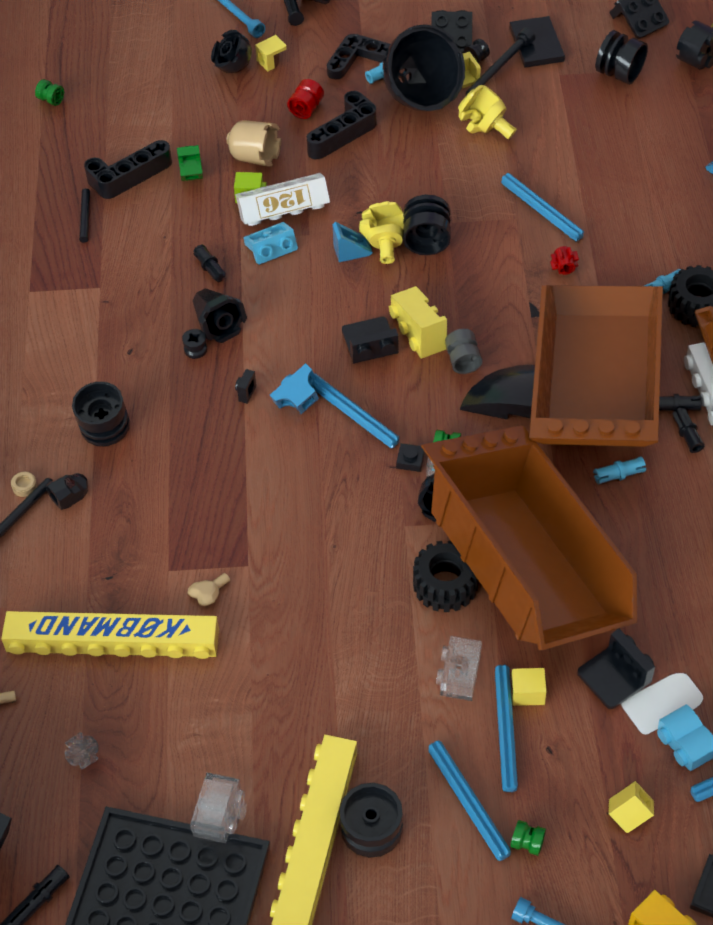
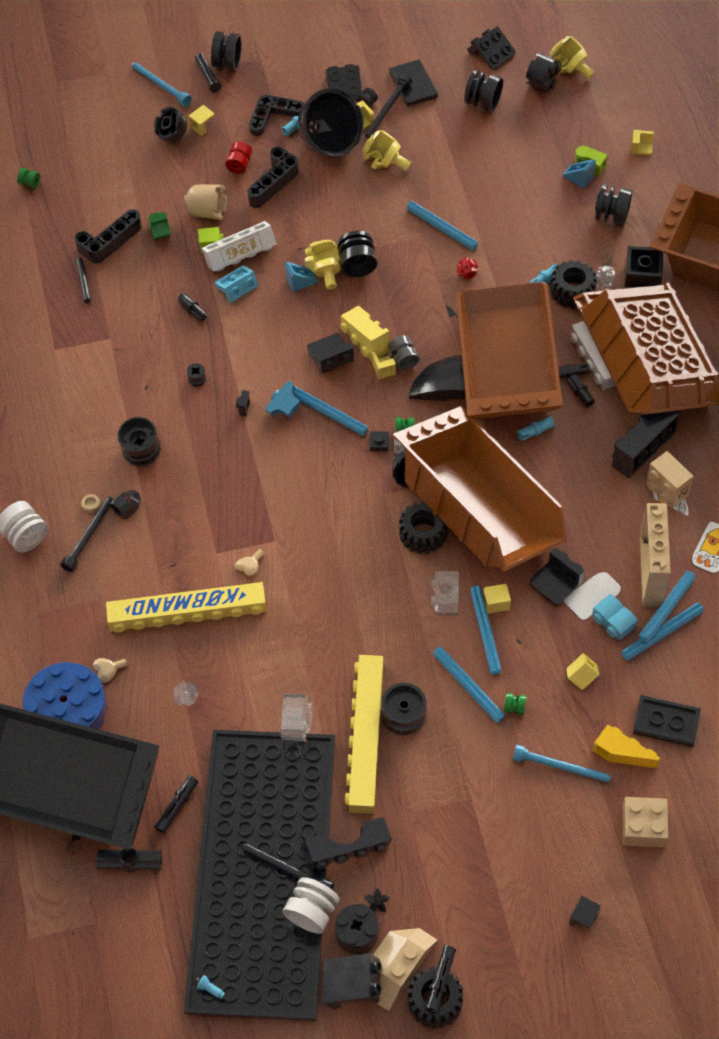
camera: 10 degrees left, 5 degrees up
black cone [193,288,247,343] -> none
none -> light yellow panel [371,352,396,379]

